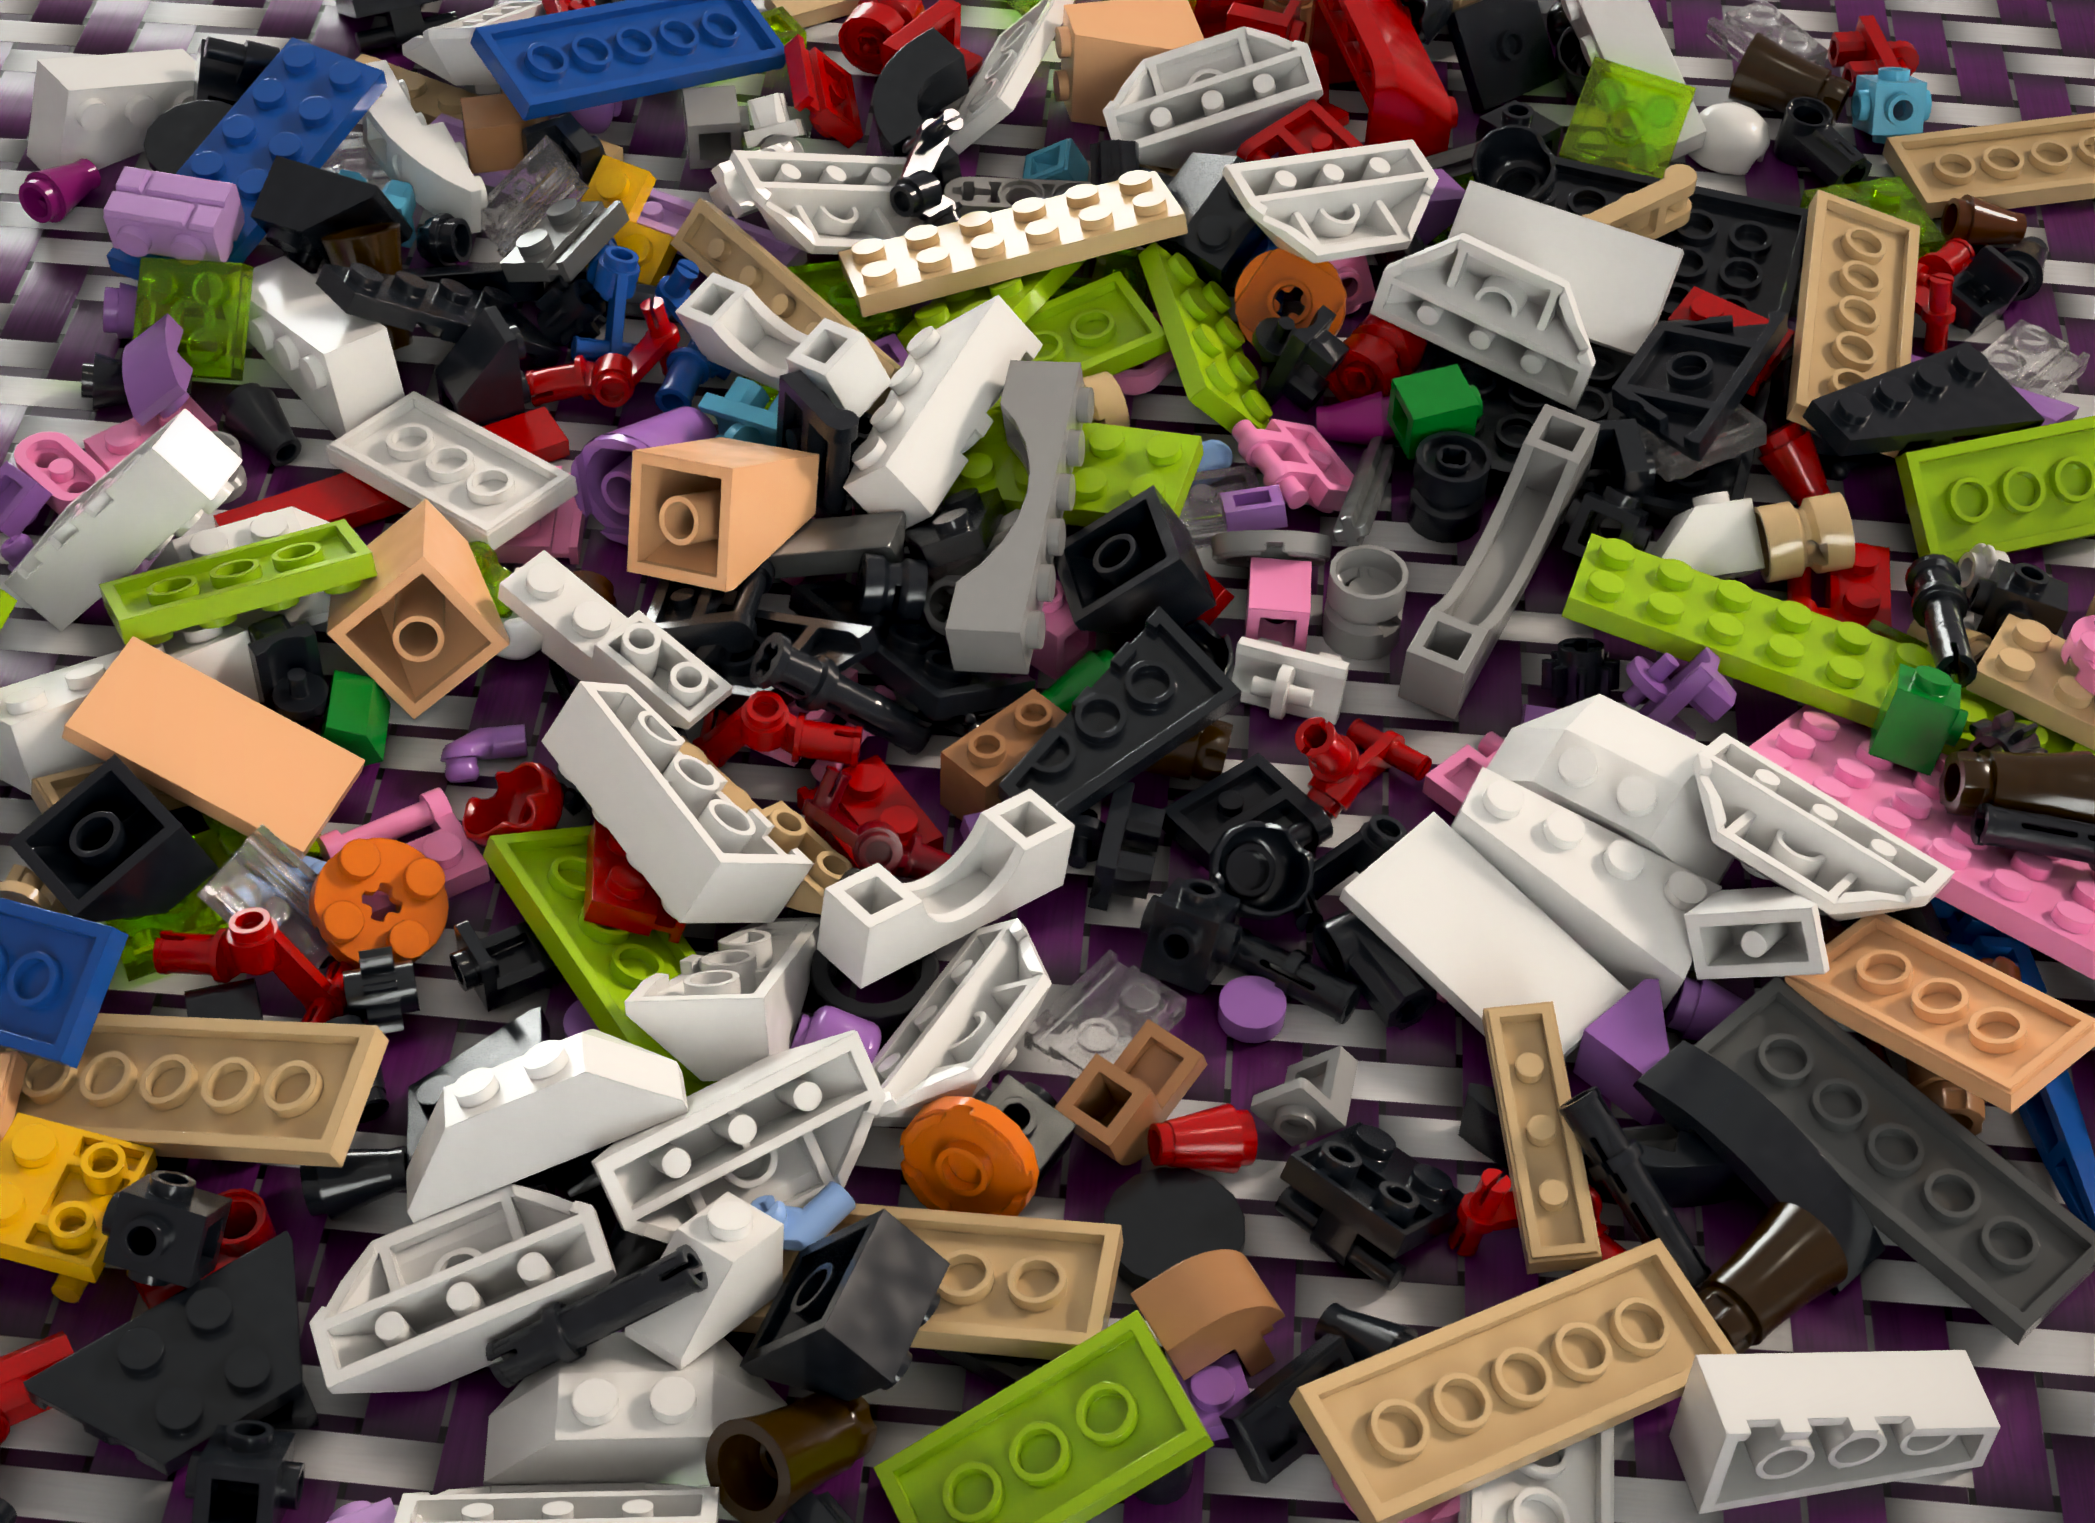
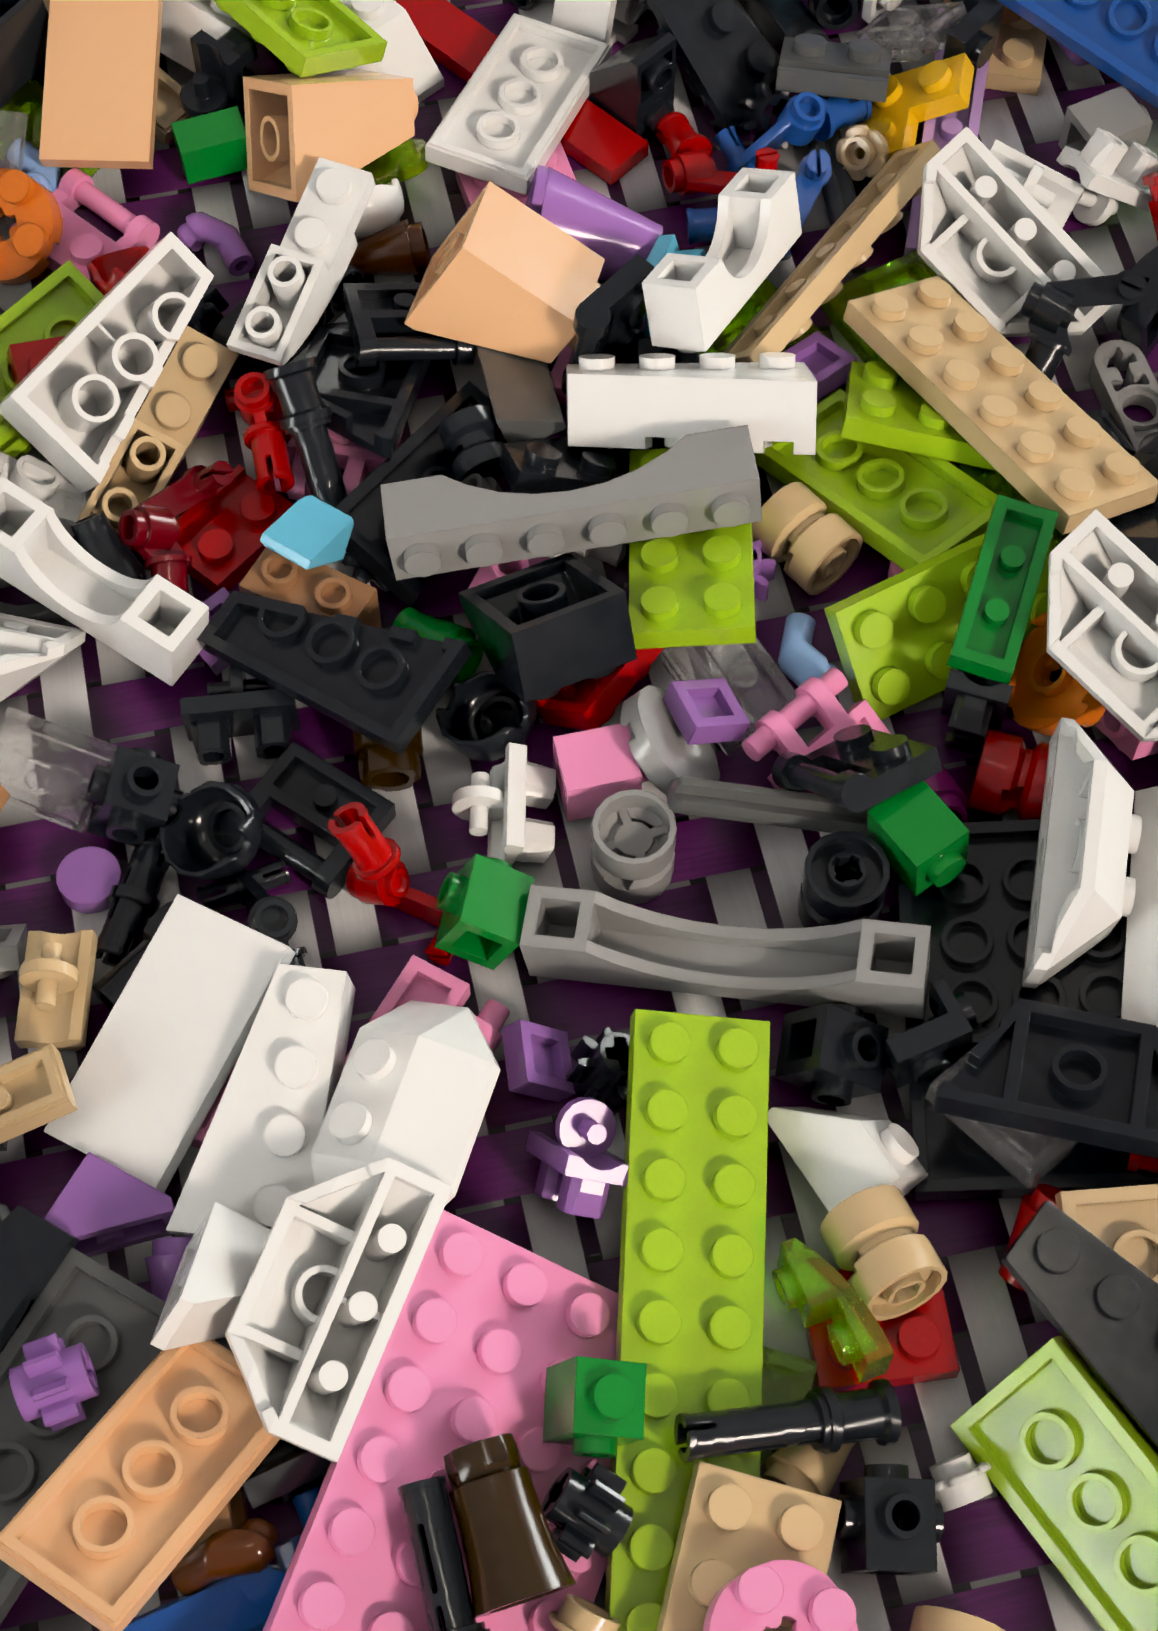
camera: 75 degrees right, 15 degrees up
none -> medium lavender gear [9,1332,99,1432]
none -> tan hips [14,930,98,1051]
none -> medium azure slope [260,495,354,570]
none -> green brick [434,853,535,970]
none -> clear neon green slope [771,1237,894,1383]
none -> black plate [772,724,943,813]
none -> tan plate [836,124,889,181]
none -> green plate [946,494,1059,684]

